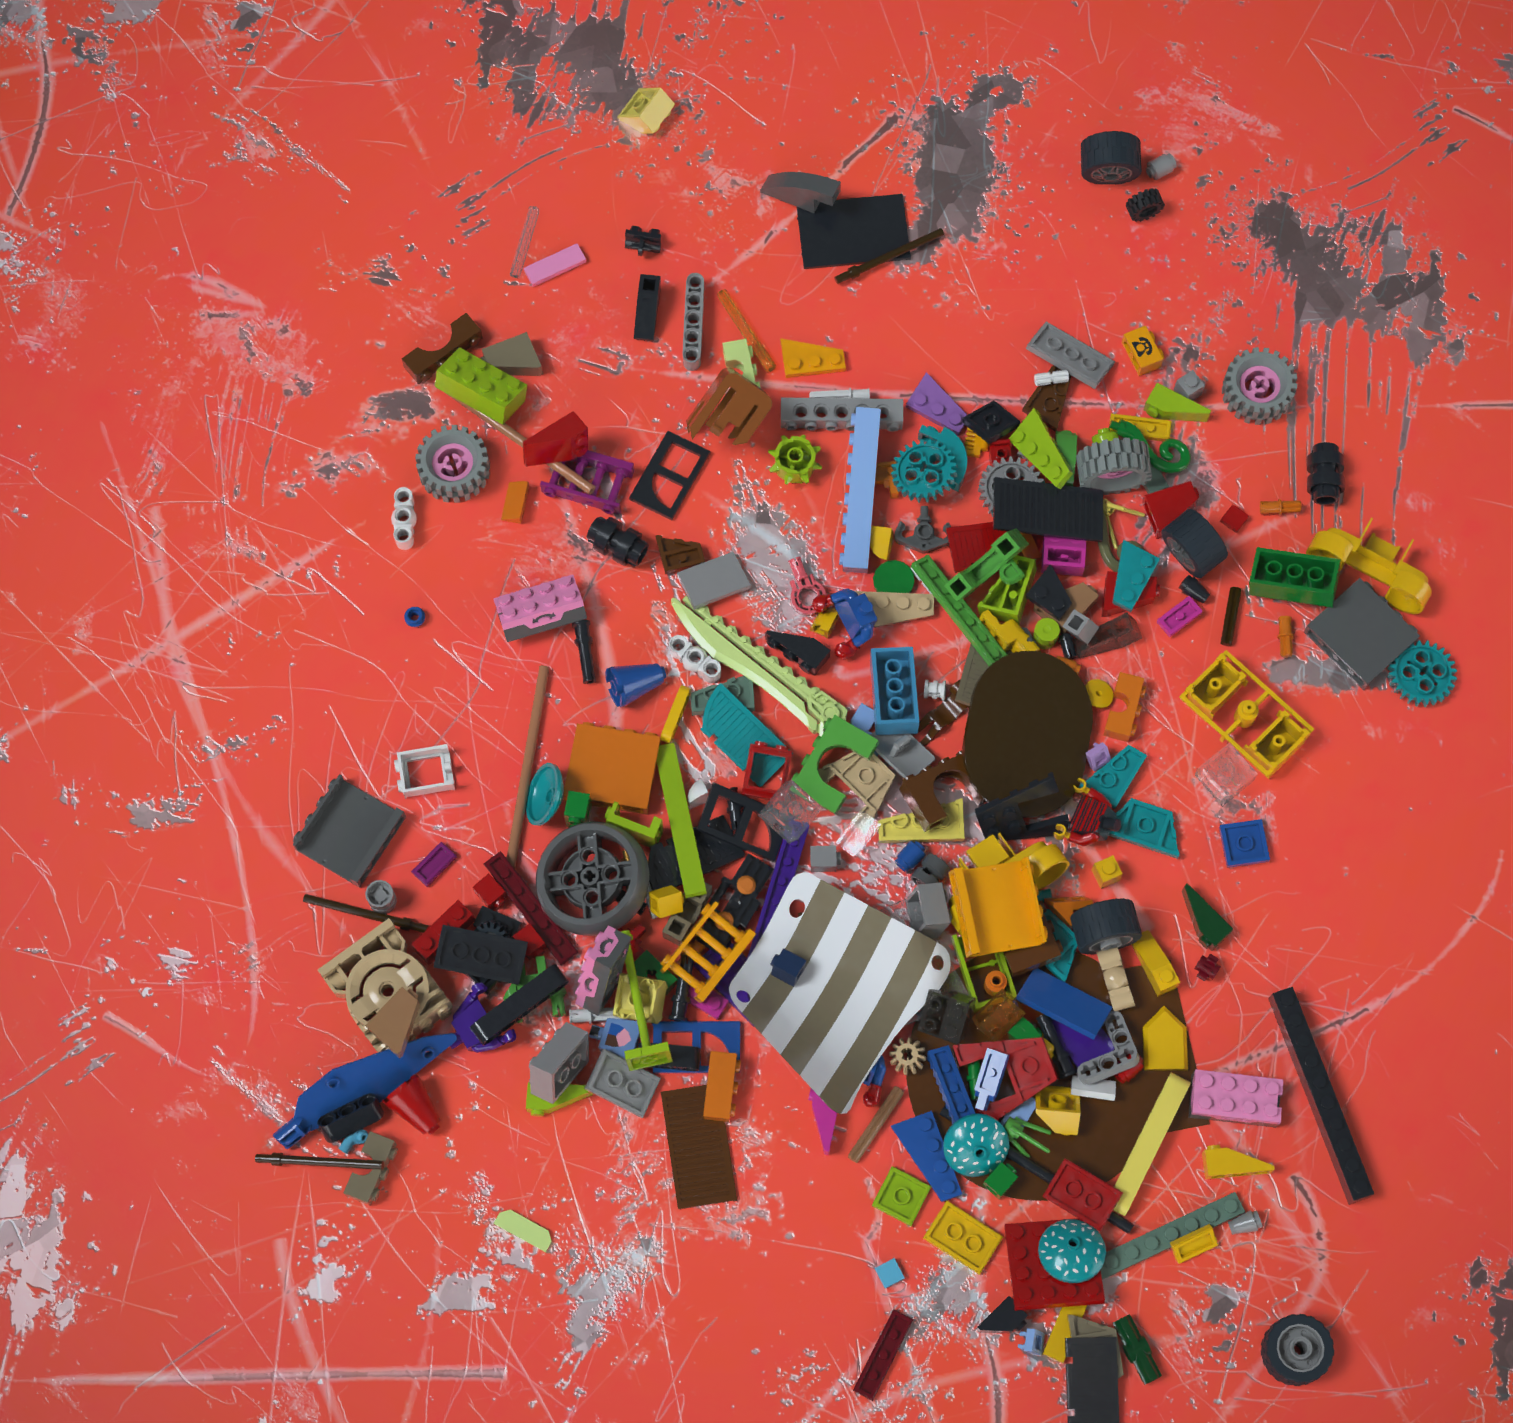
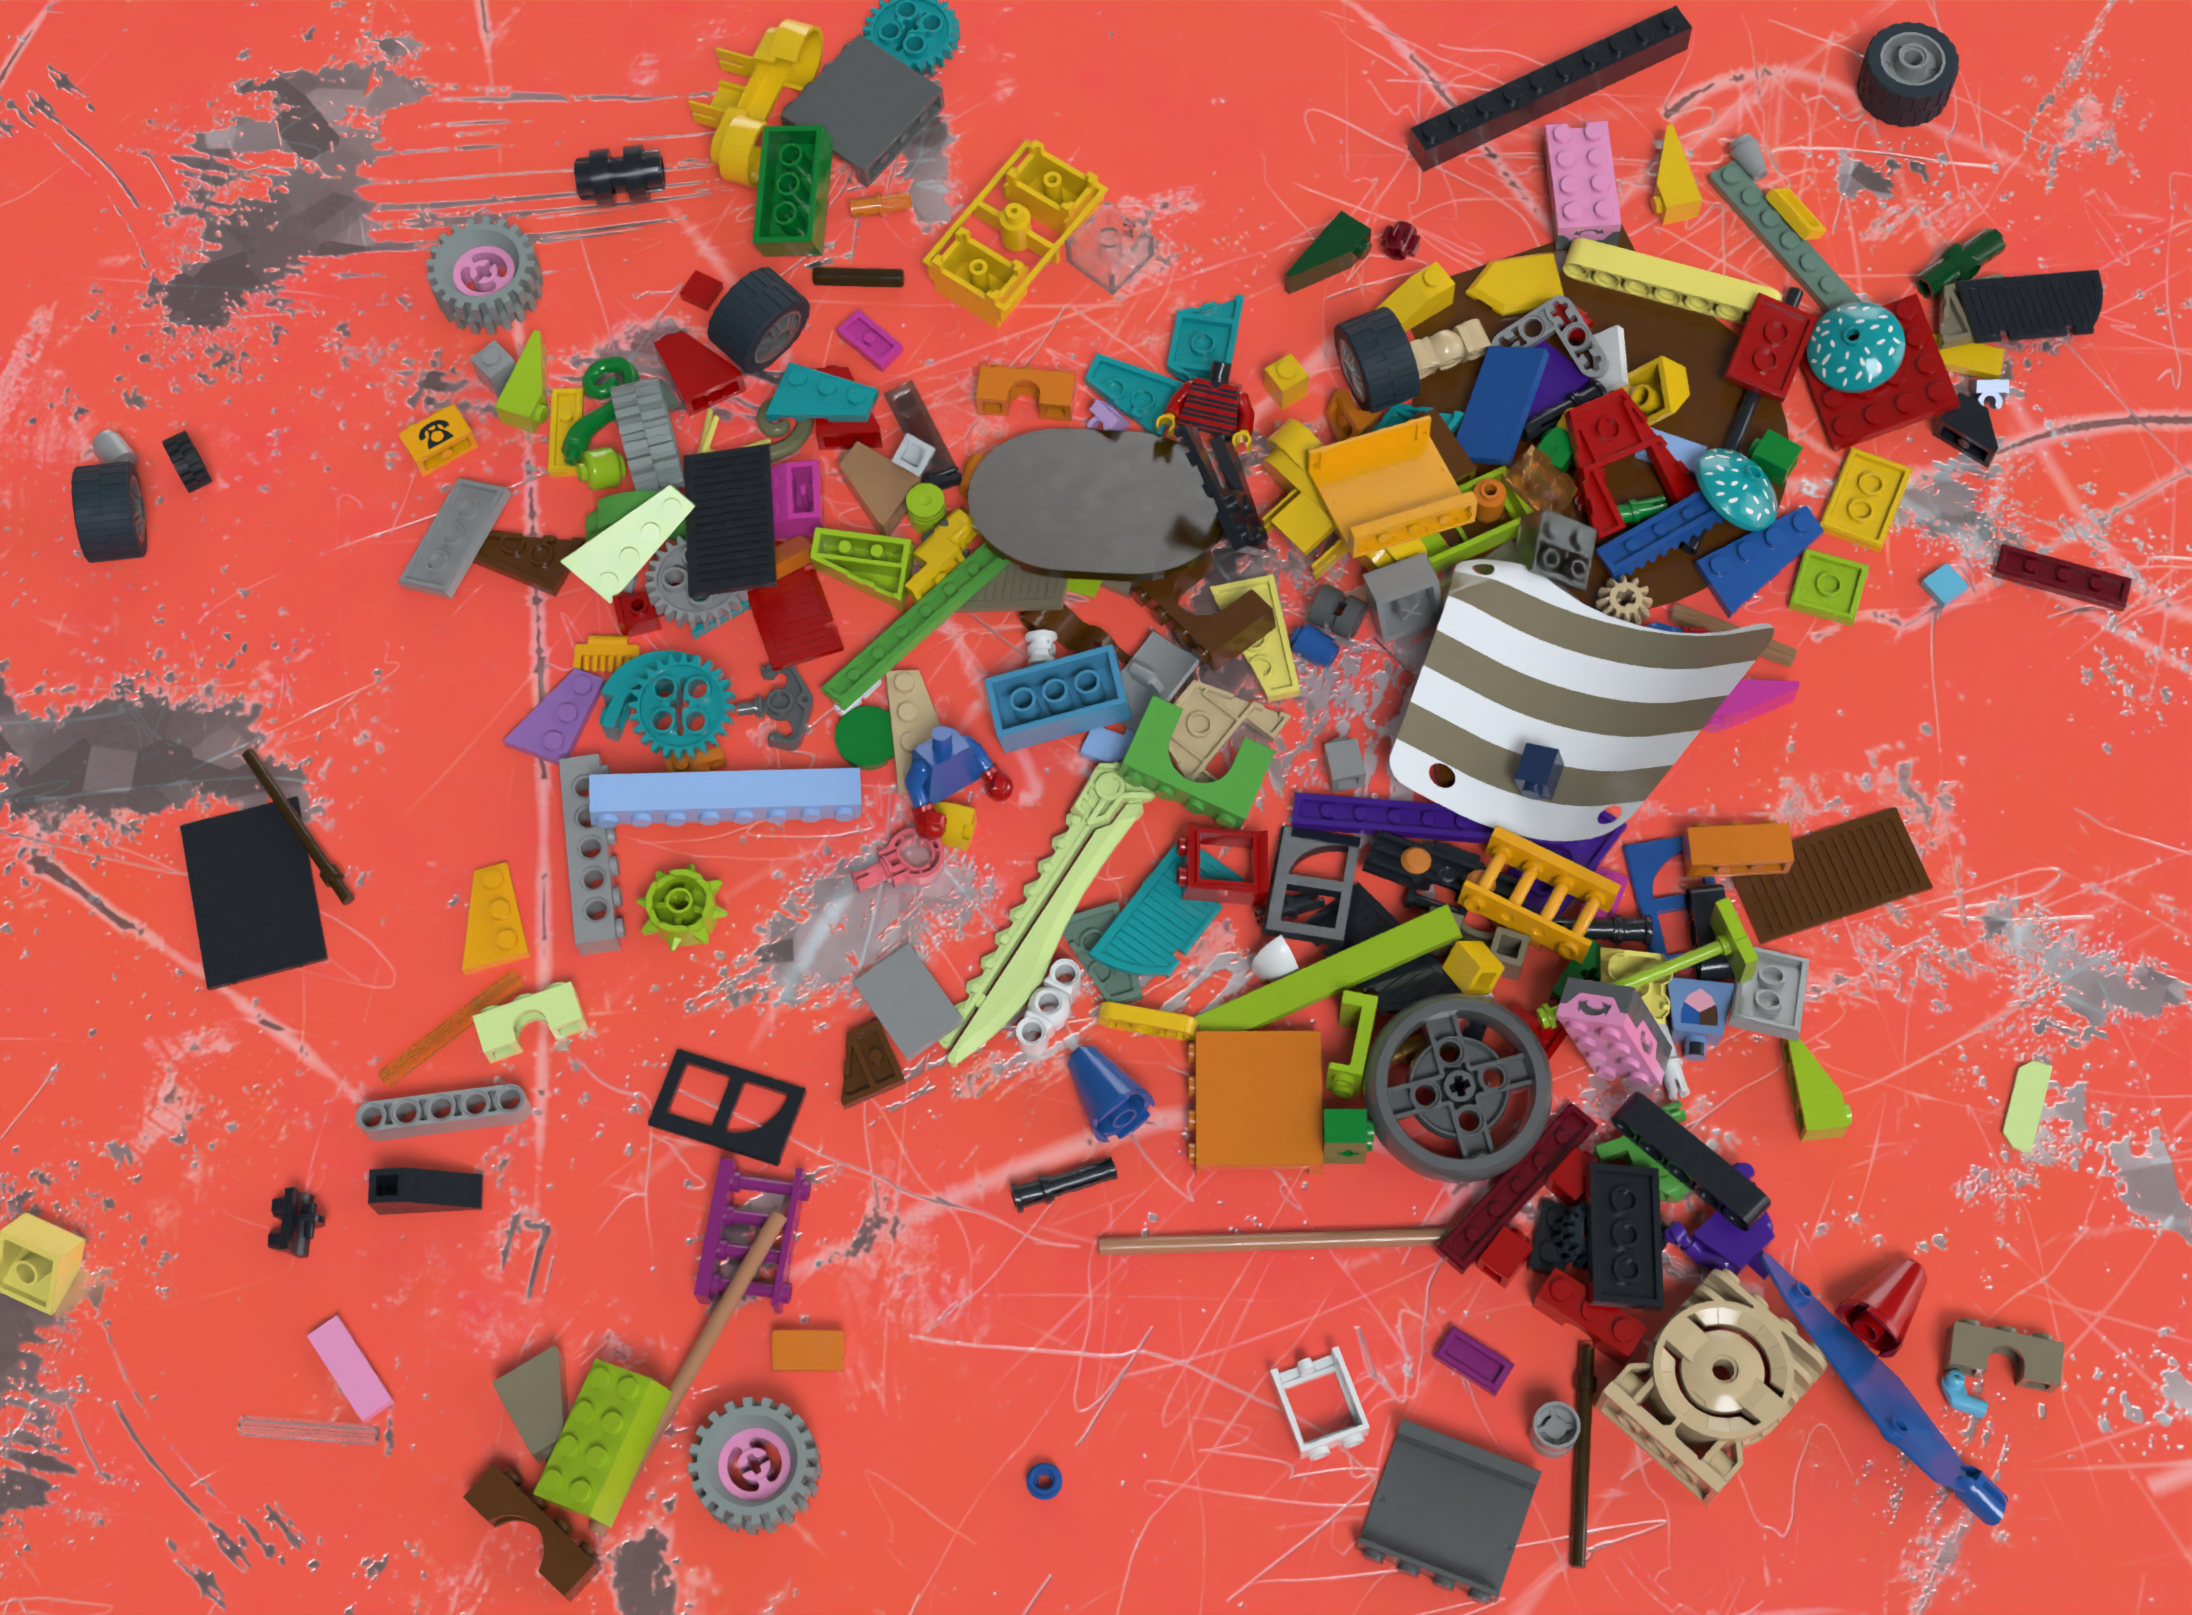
camera: 95 degrees left, 5 degrees down
dark brown bar [255,1152,384,1170] -> none
black beam [317,1093,384,1143] -> none
medium nougat slope [365,987,420,1058] -> none
white piece [391,487,417,550] -> none
bright pink piece [493,575,587,642] -> none
red slope [523,411,588,467] -> none
teal dish [526,763,564,826] -> none
light grey brick [529,1022,589,1104] -> none
black piece [586,517,649,566] -> none
dark orange piece [686,368,772,445] -> none
clear brick [758,779,823,843] -> none
dark grey slope [760,172,841,213] -> none
black slope [765,630,831,676] -> none
white axle [809,388,870,398] -> none
clear panel [835,810,882,858] -> none
yellow brick [870,526,894,560] -> none
bright green arch [944,528,1029,602] -> none
black tile [963,400,1021,444] -> none
hinge [974,1048,1010,1111] -> none
bright green tile [999,559,1025,585] -> none
bright green plant [1004,1116,1052,1158] -> none
black wing [1025,565,1072,621] -> none
white piece [1034,370,1069,386] -> none
yellow piece [1085,679,1113,708] -> none
black cone [1178,575,1210,603] -> none
blue plate [1219,819,1270,868] -> none
orange axle [1259,499,1302,515] -> none

